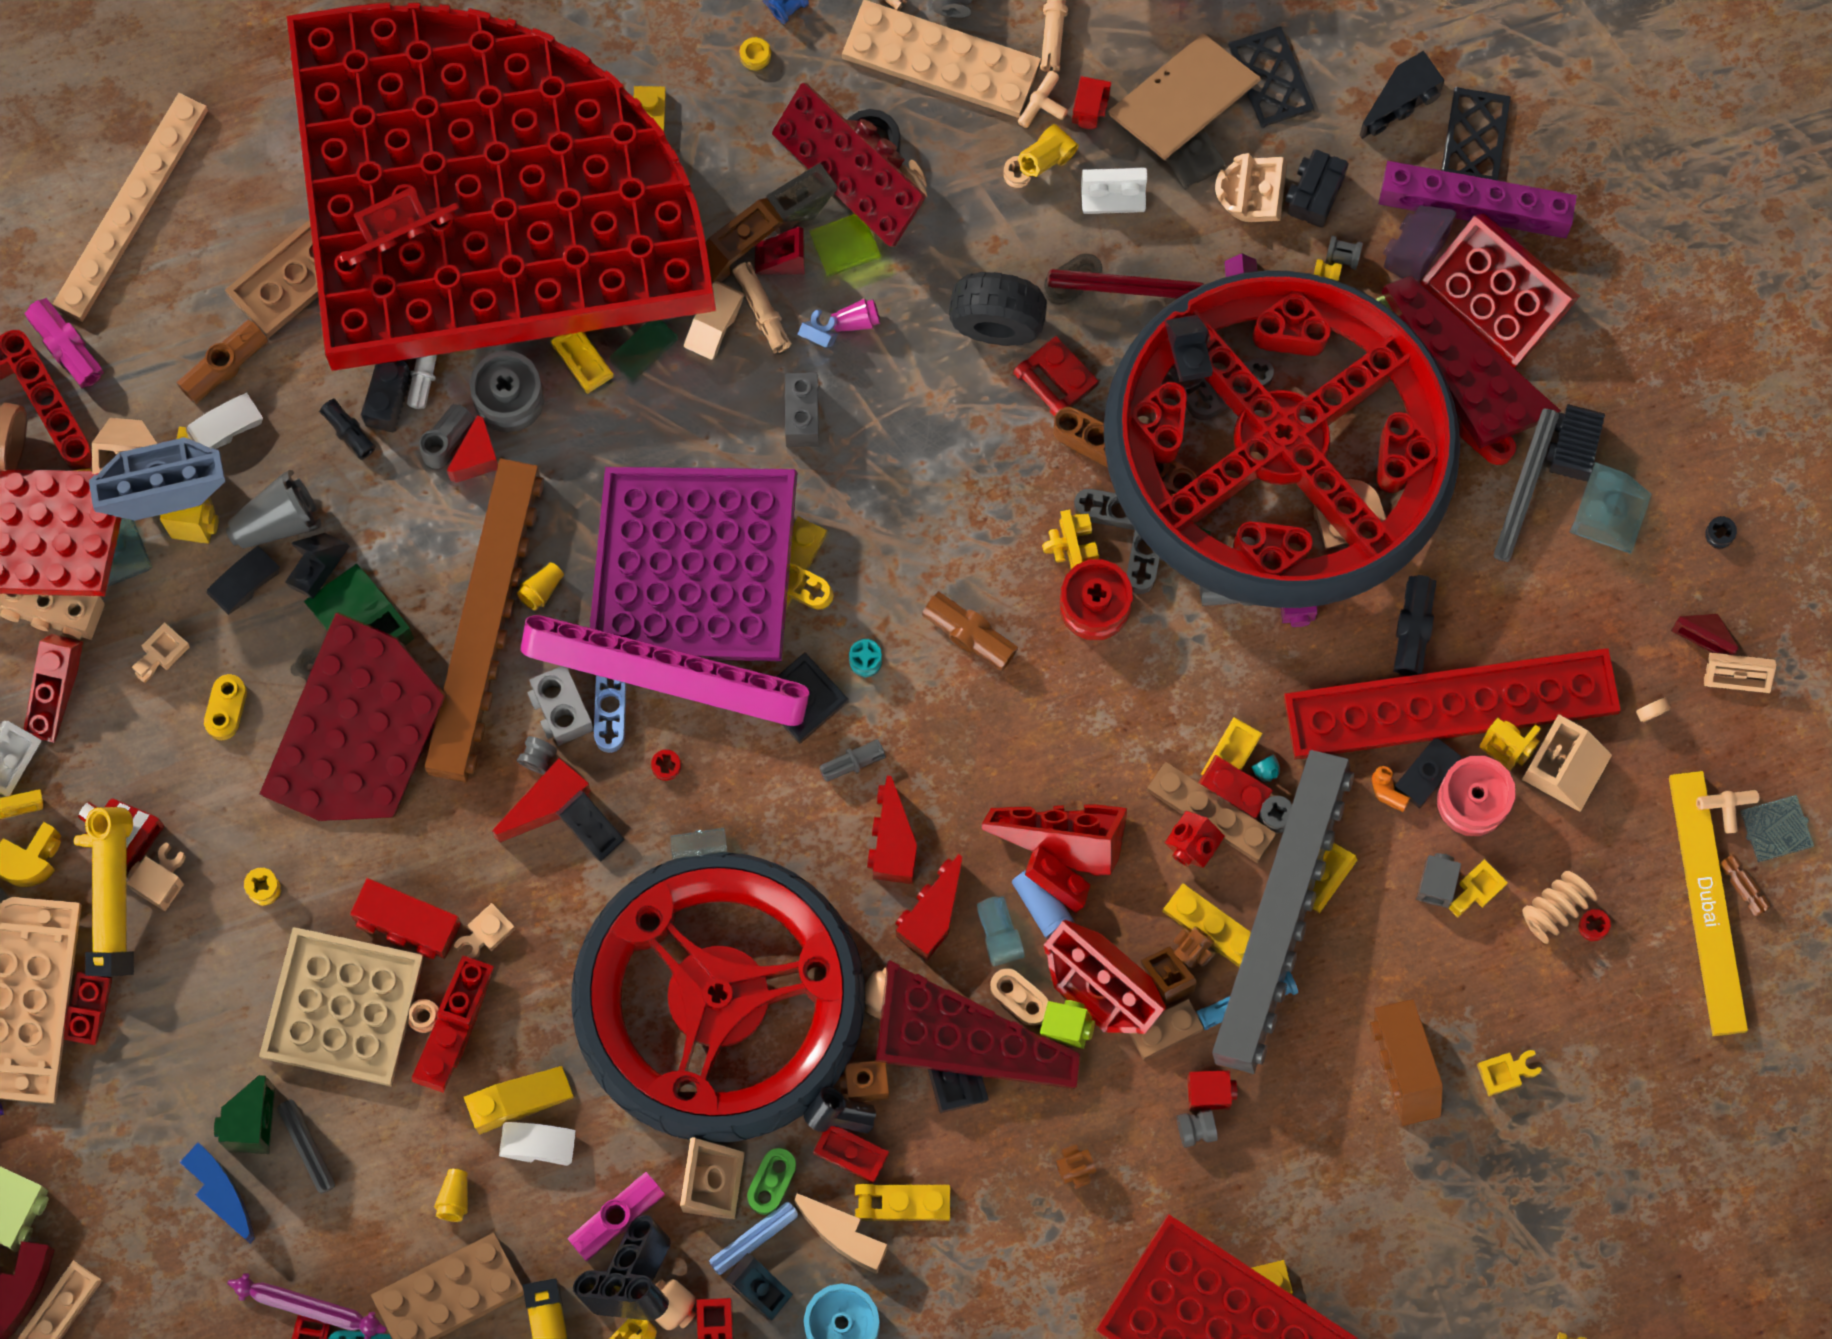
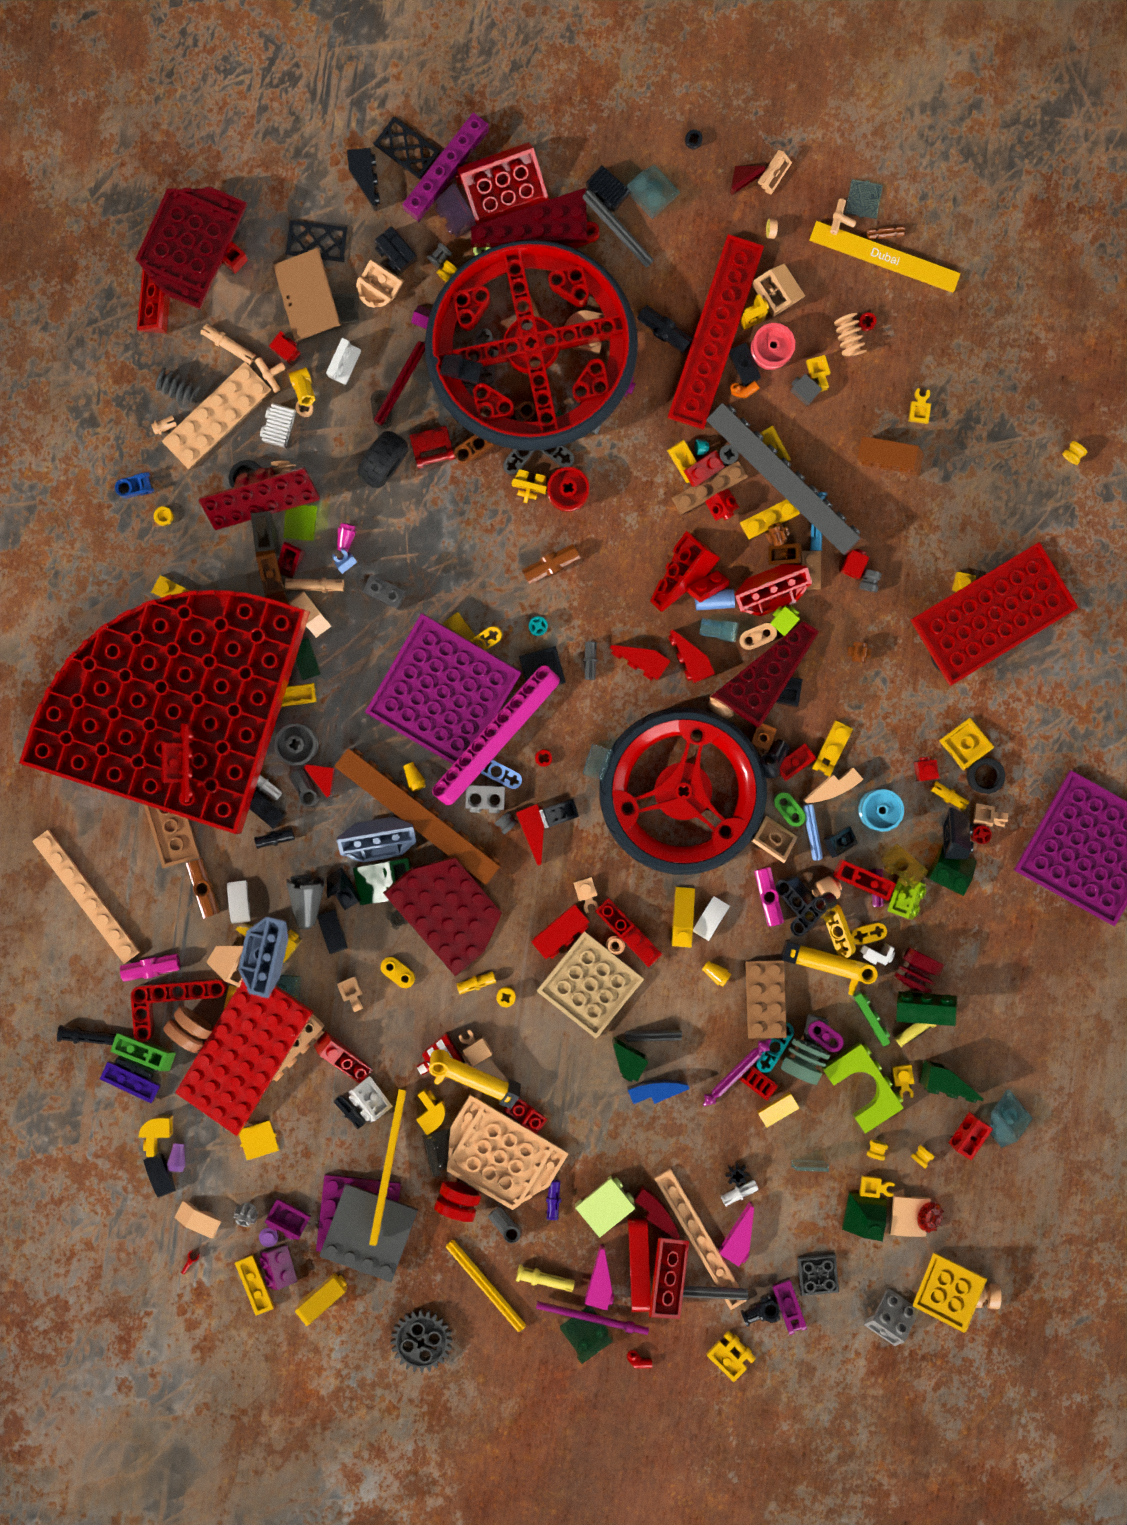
camera: 60 degrees left, 15 degrees up
none -> white brick [260,403,296,449]
none -> sand blue wedge [337,817,416,862]
none -> yellow pin [456,971,497,995]

